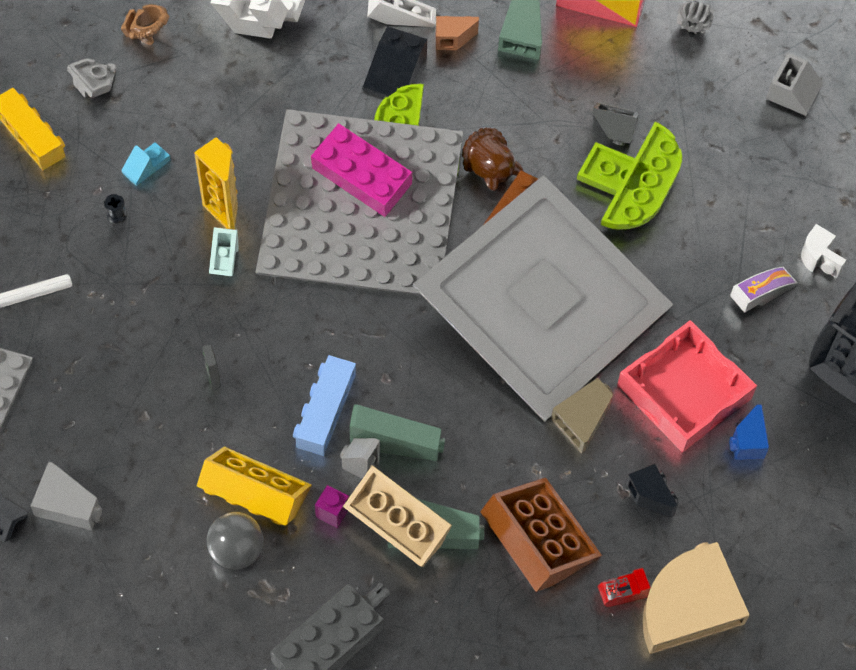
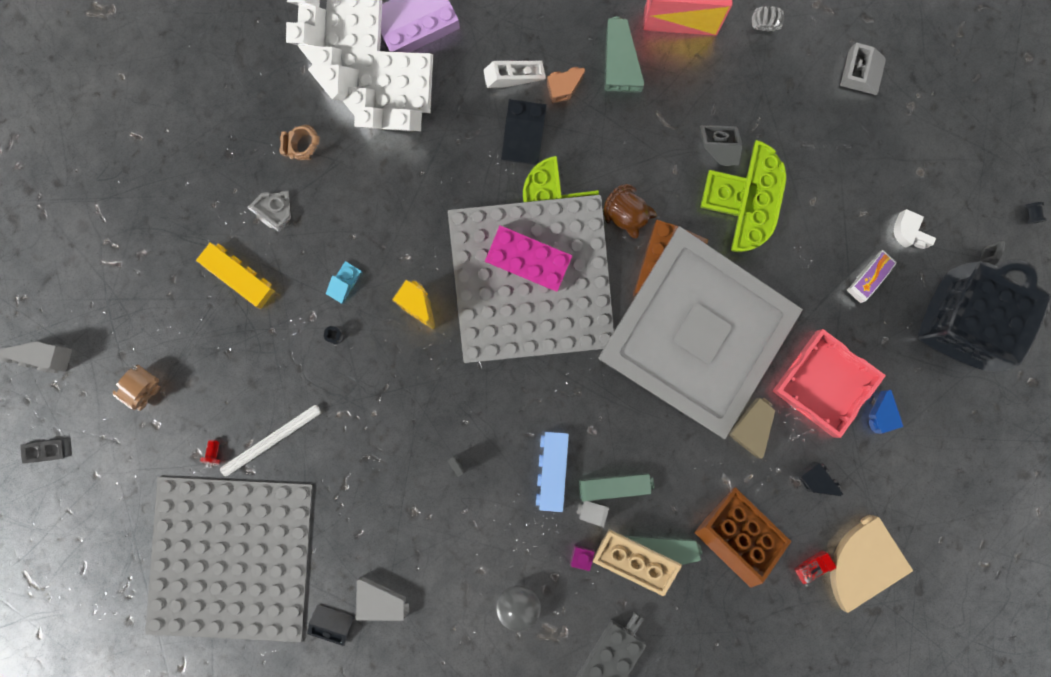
camera: 15 degrees left, 25 degrees up
yellow slope [197,447,312,525] -> none
light aqua slope [209,227,239,276] -> none

